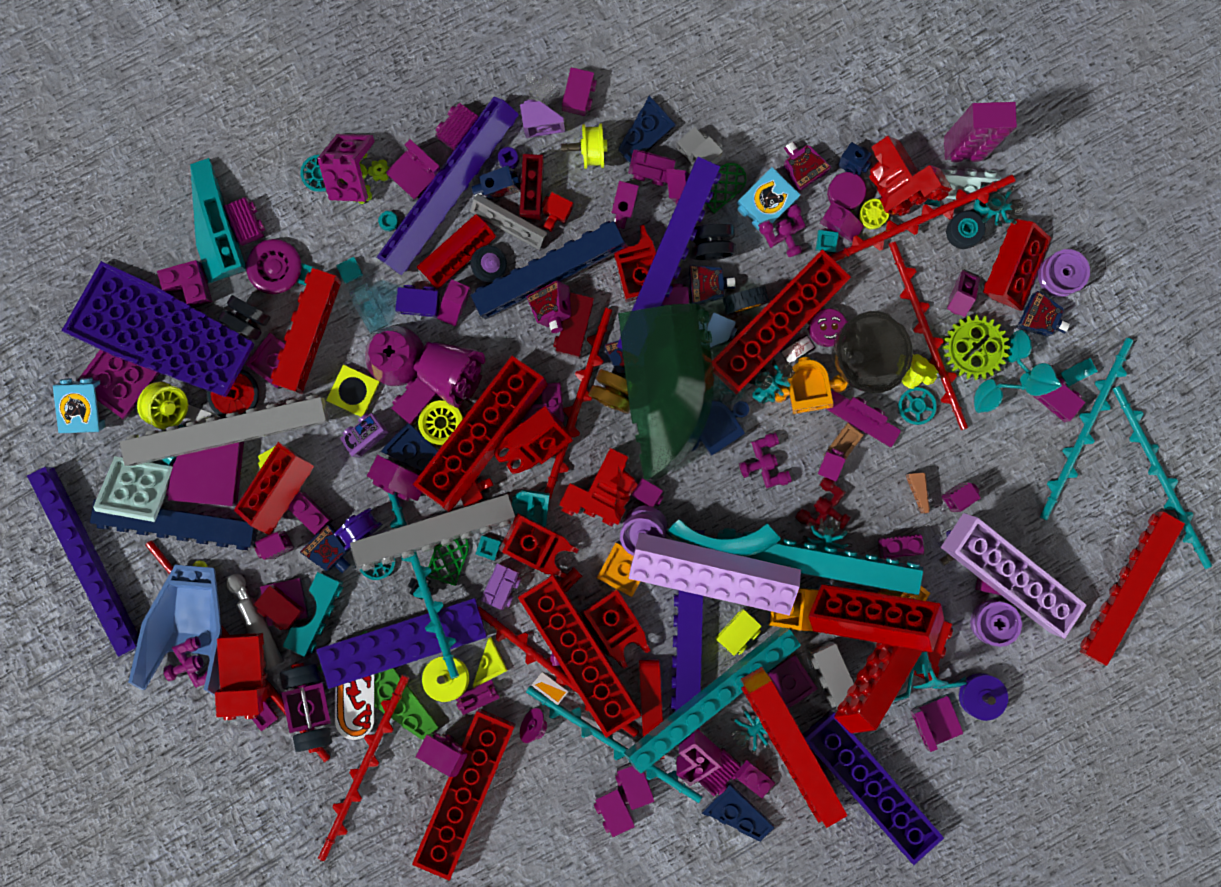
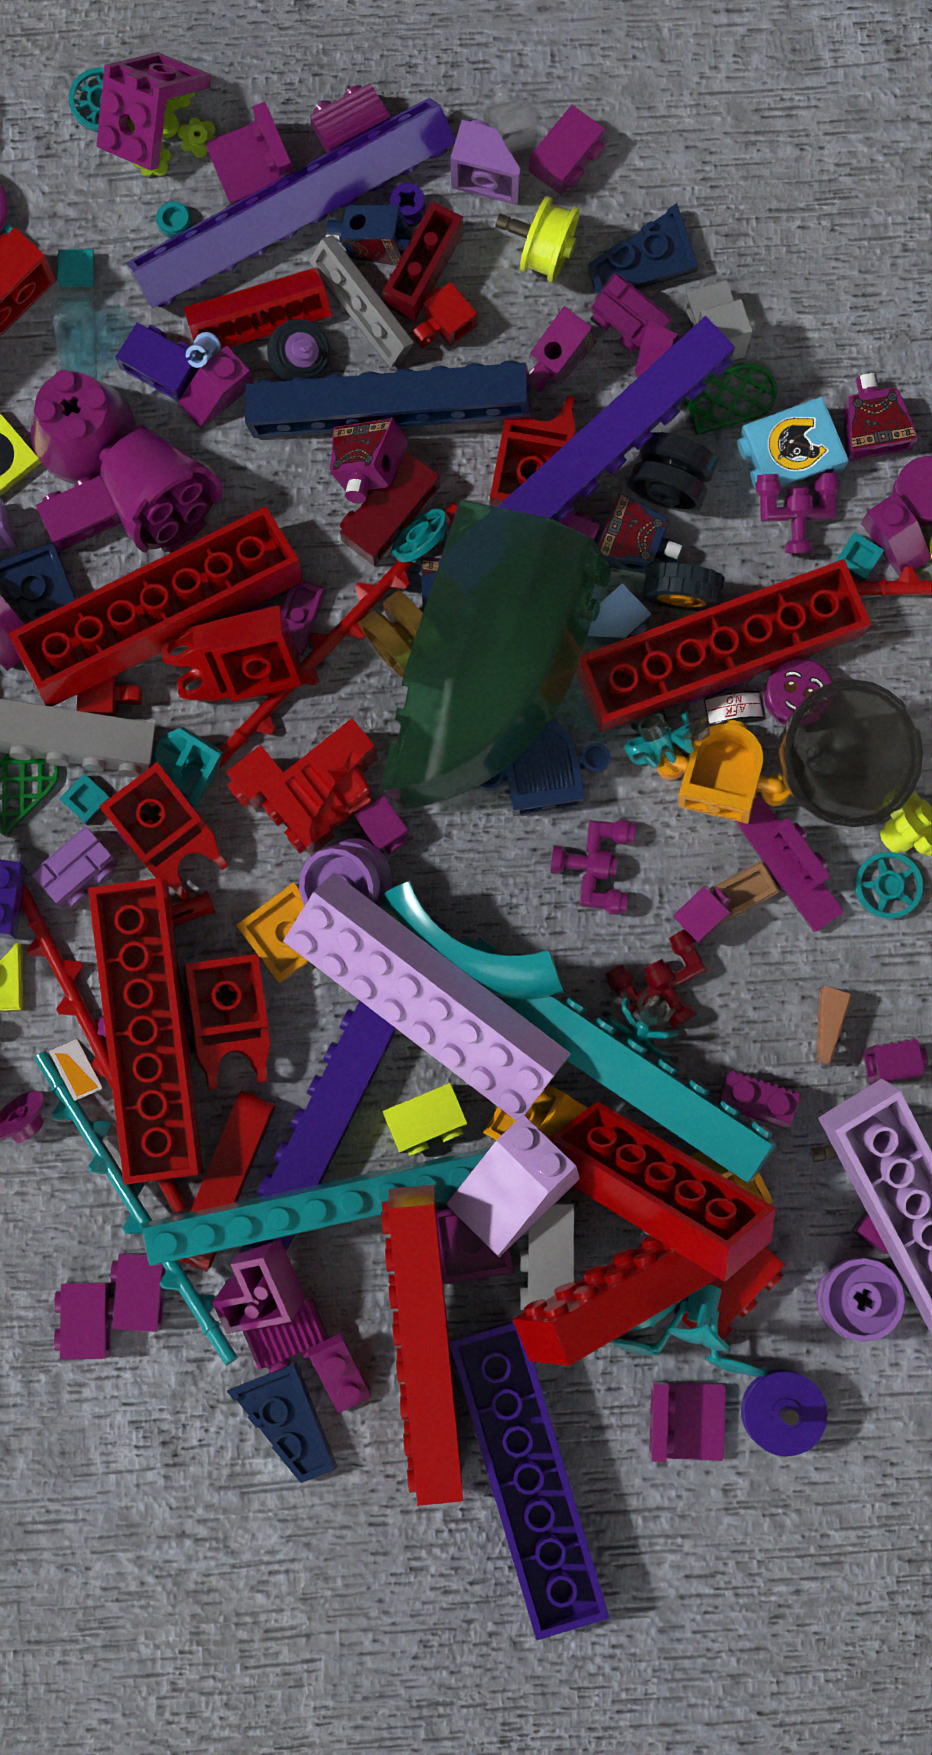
camera: 25 degrees right, 5 degrees down
neon yellow wheel [418,400,464,446] -> none
teal animal [731,706,771,754] -> none
none -> light blue pin [185,332,221,368]
none -> teal wheel [392,509,450,563]
none -> lavender slope [447,1115,580,1257]

